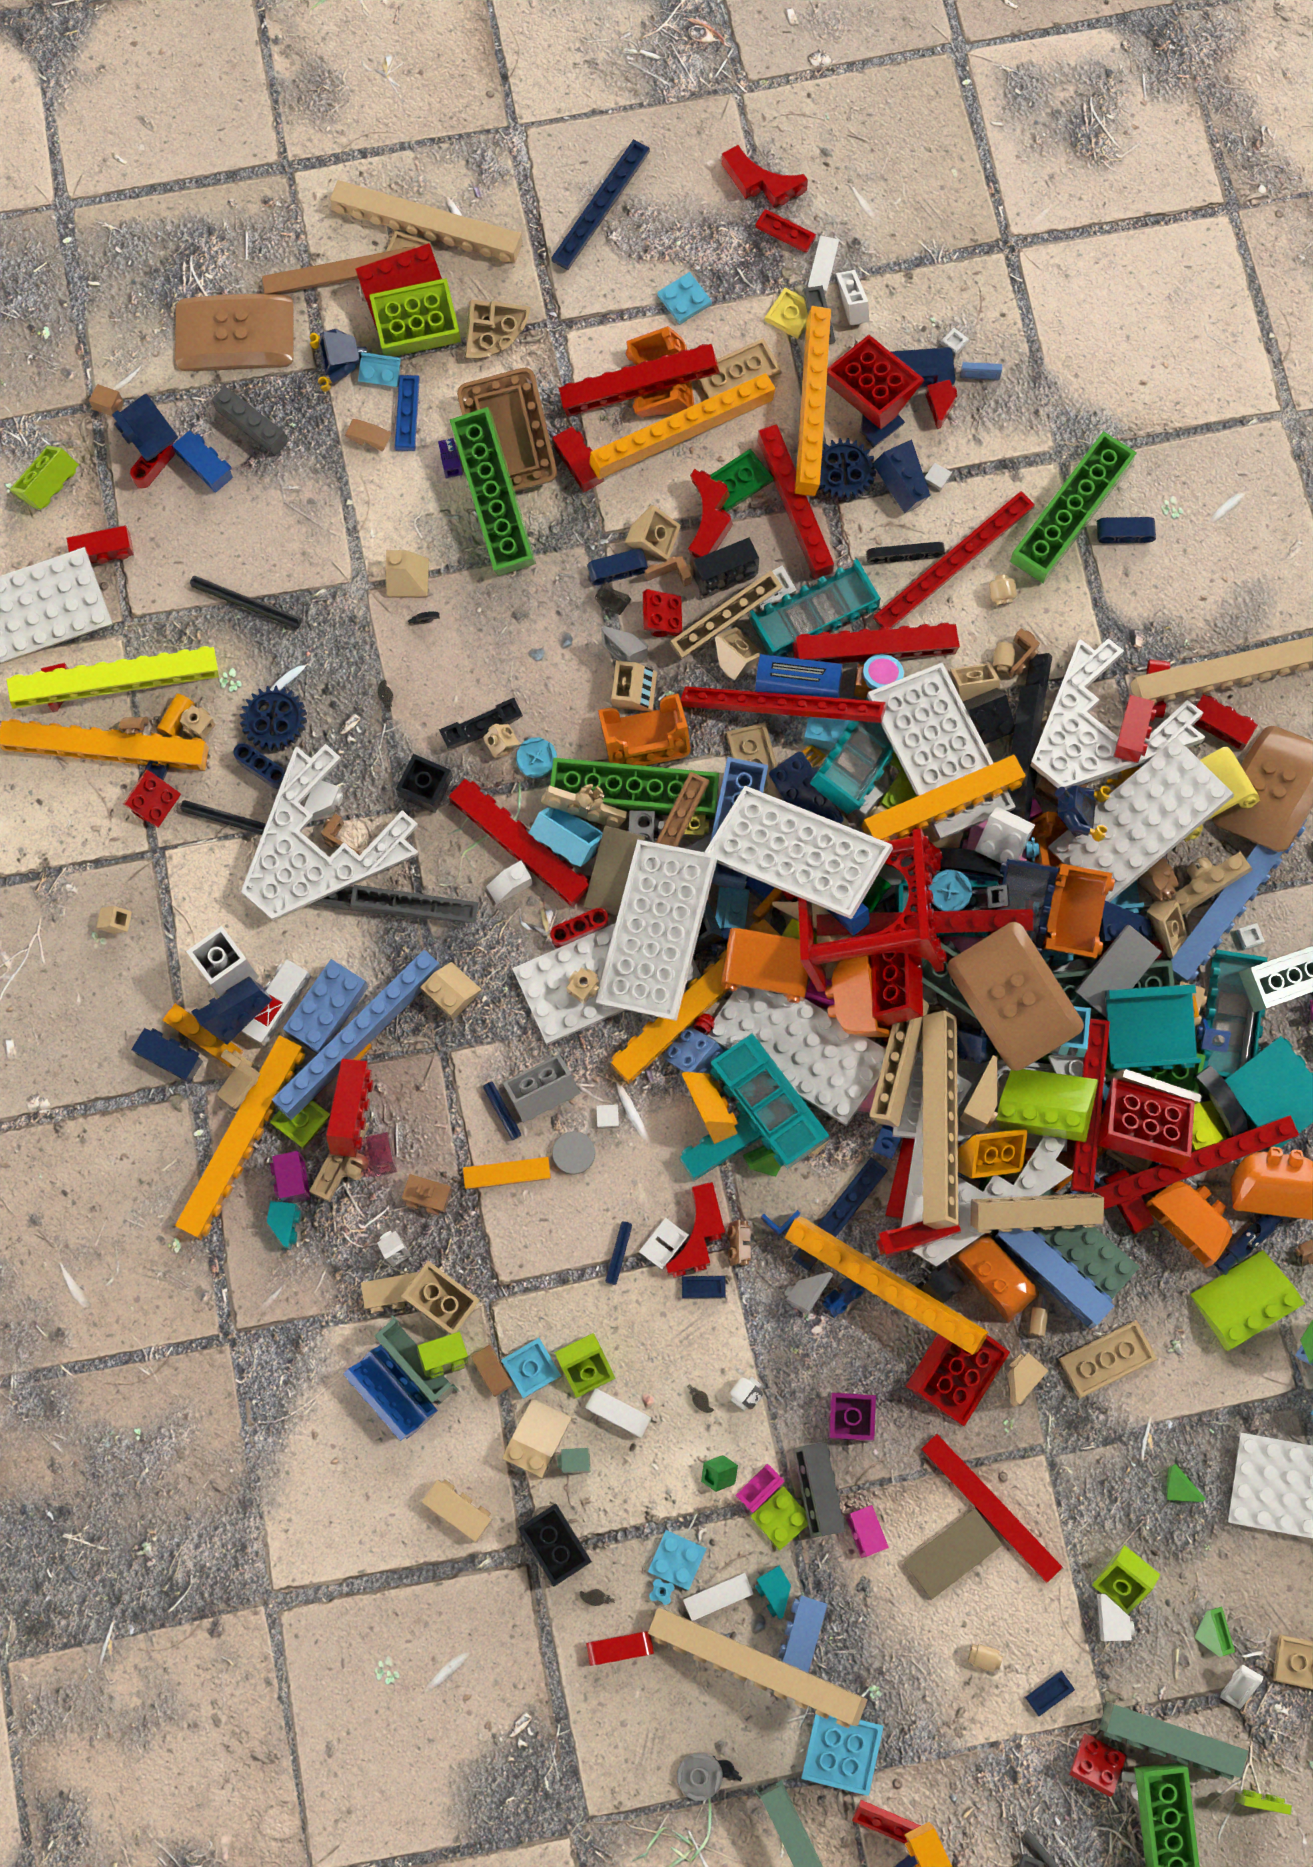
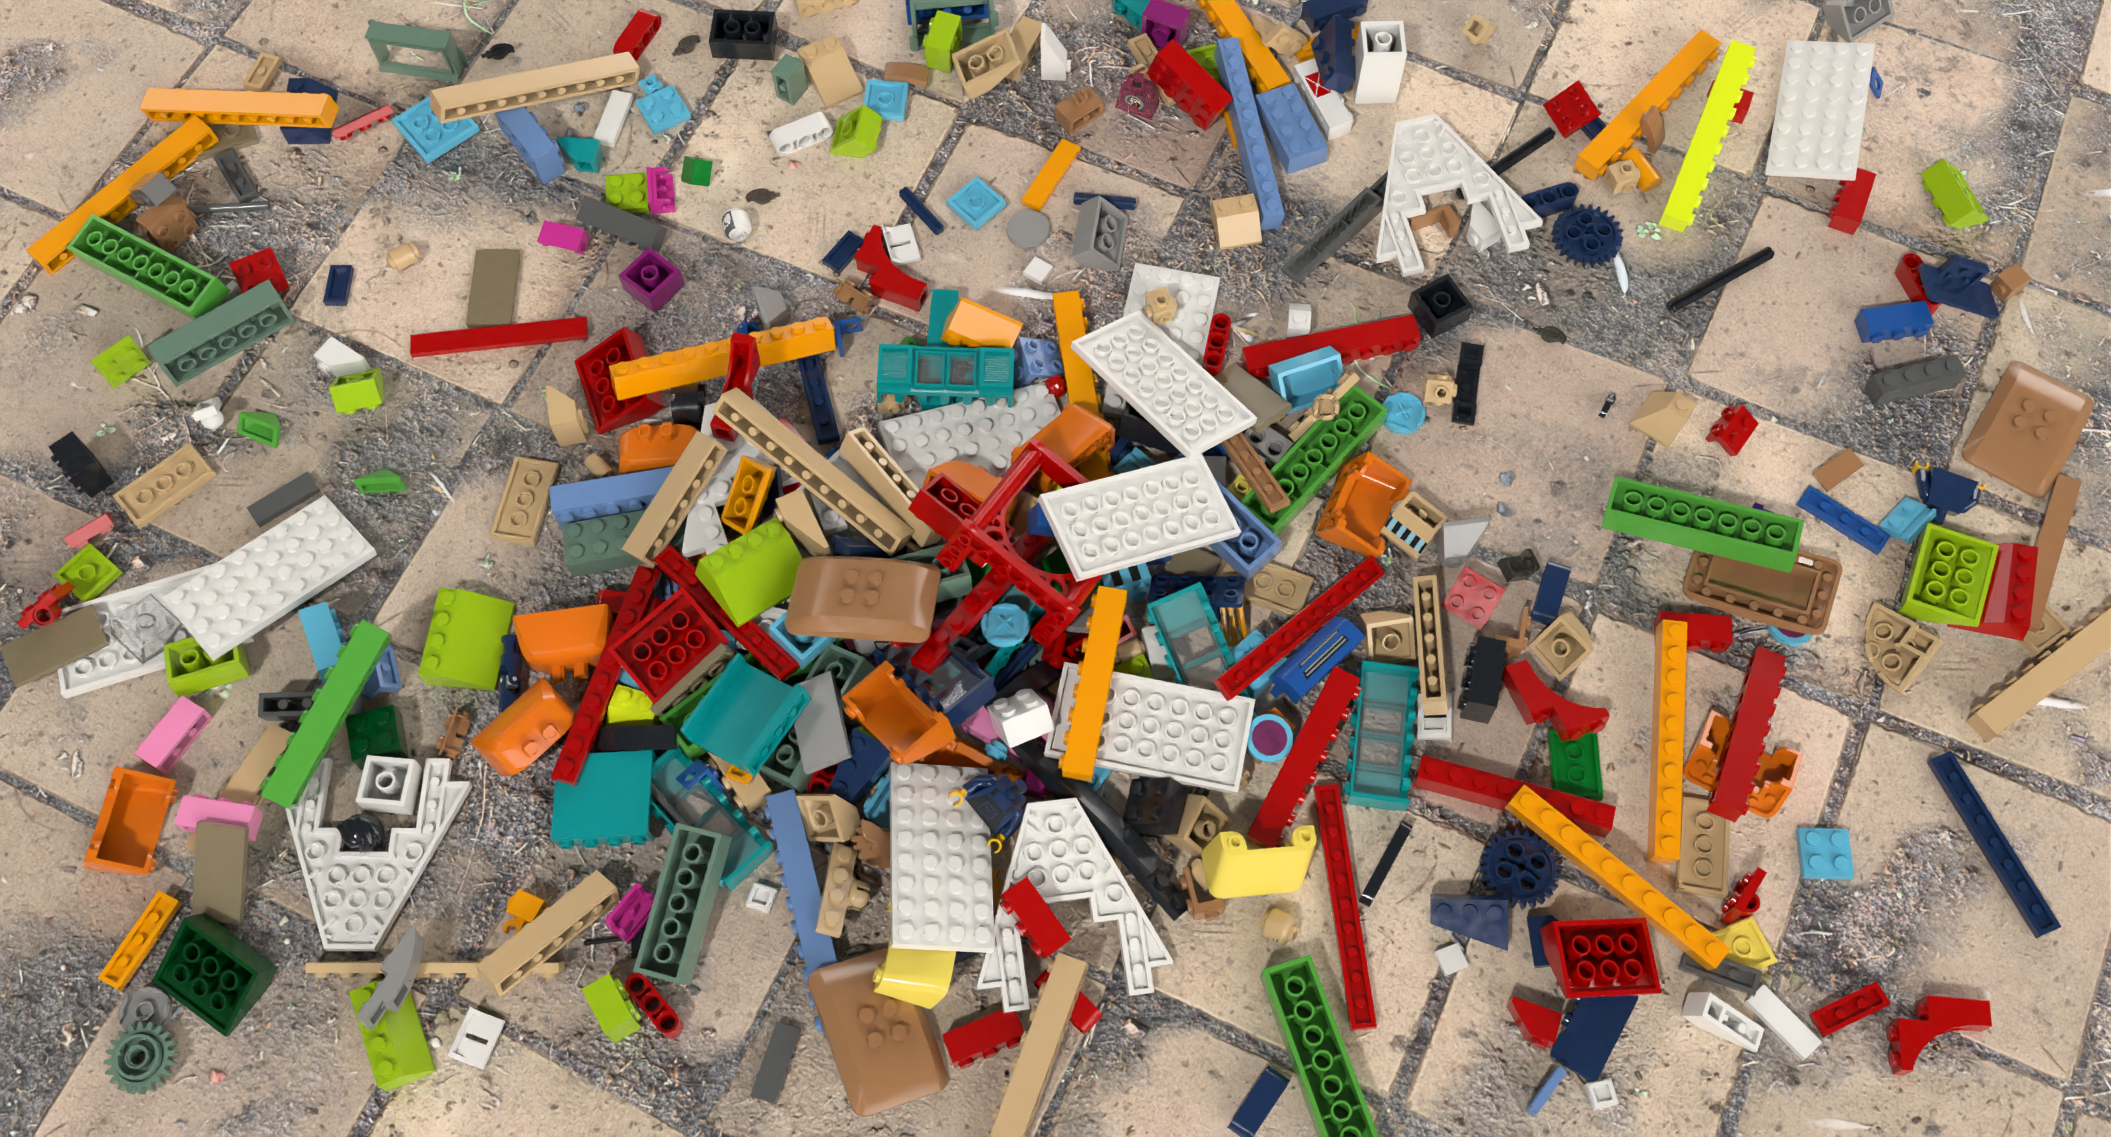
camera: 125 degrees right, 10 degrees down
light grey tile [677,1752,723,1801] -> none
none -> dark grey tile [246,471,320,527]
none -> medium azure plate [946,176,1006,231]
none -> light yellow windscreen [1201,825,1316,899]
none -> red bracket [1705,405,1759,457]
none -> red plate [1720,867,1767,925]

